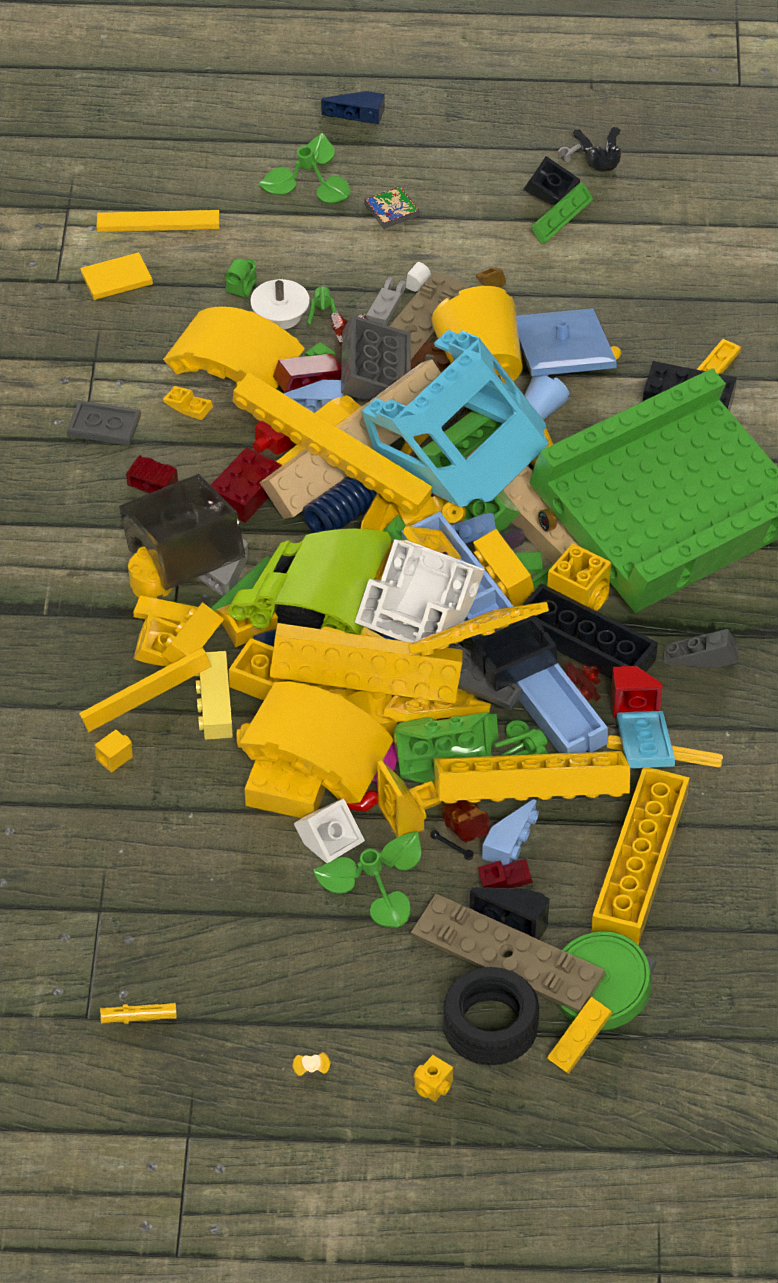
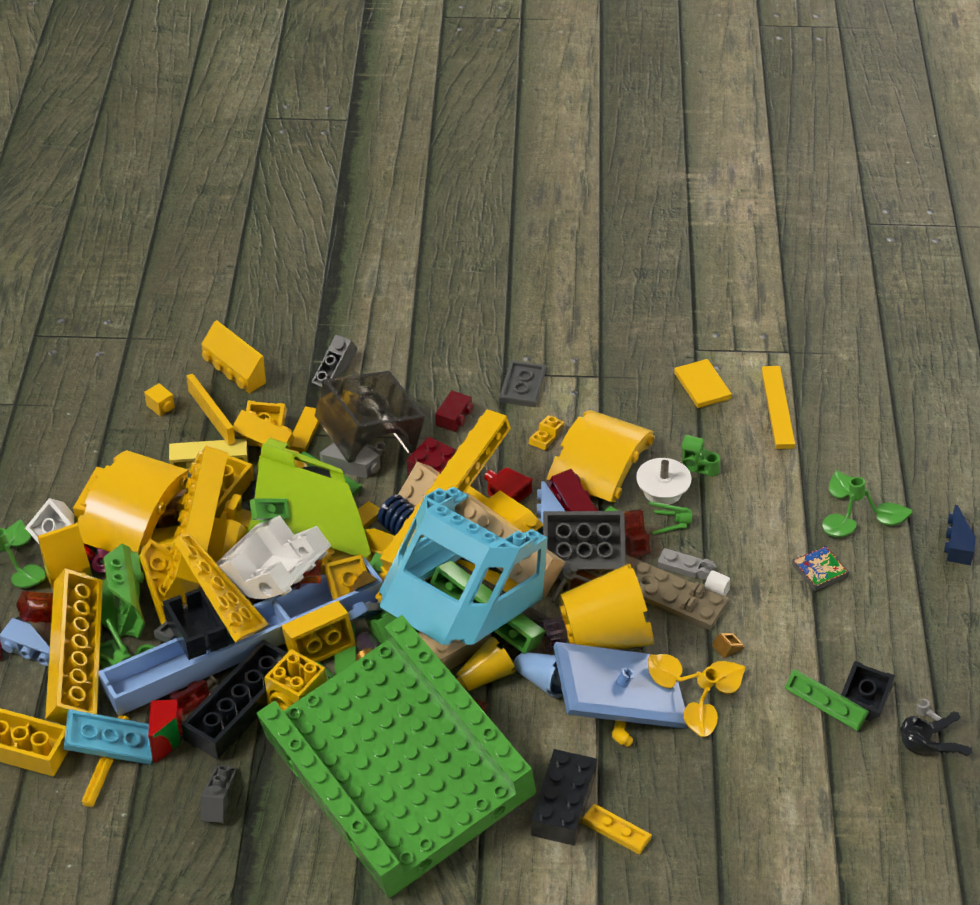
camera: 90 degrees right, 5 degrees down
none -> yellow slope [201,320,266,393]
none -> bright green slope [250,498,290,523]
none -> dark grey slope [311,335,357,389]
none -> pearl gold slope [349,570,377,592]
none -> yellow plant [648,654,746,738]

